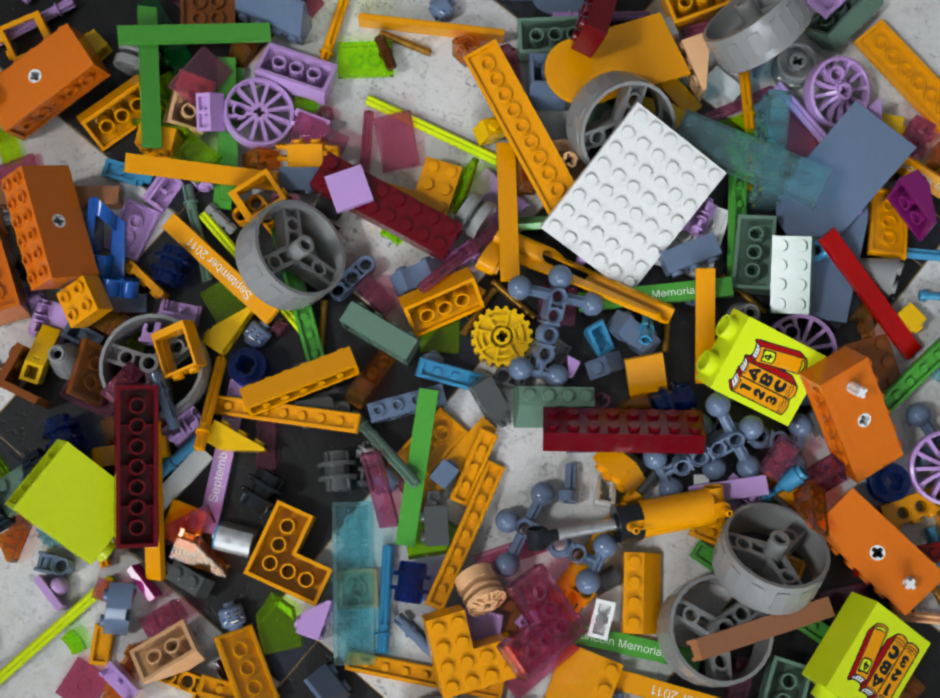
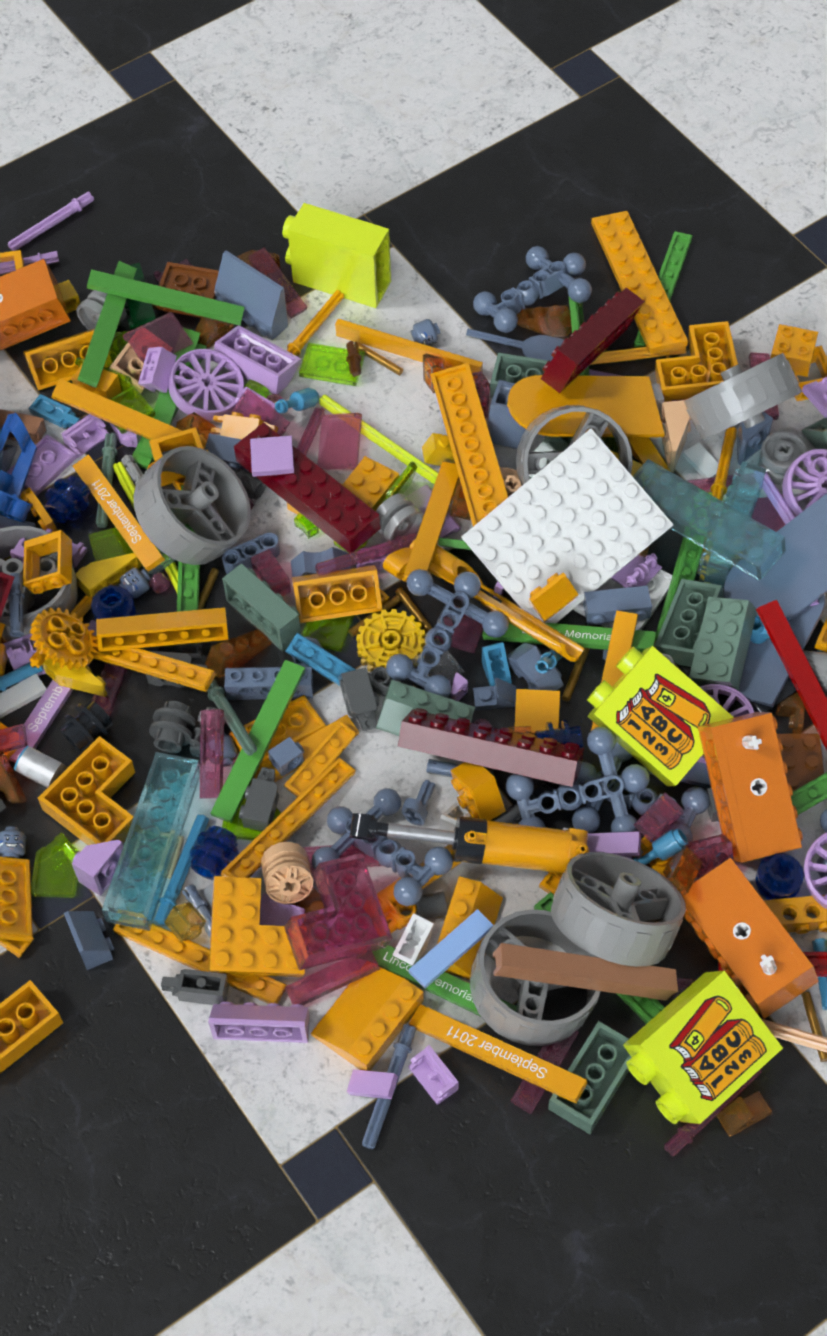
camera: 15 degrees right, 20 degrees down
none -> light orange gear [29,607,98,670]
none -> clear yellow brick [164,902,206,942]
none -> dark azure piece [275,388,319,413]
none -> light blue tile [409,909,494,989]
none -> light orange slope [529,572,579,622]

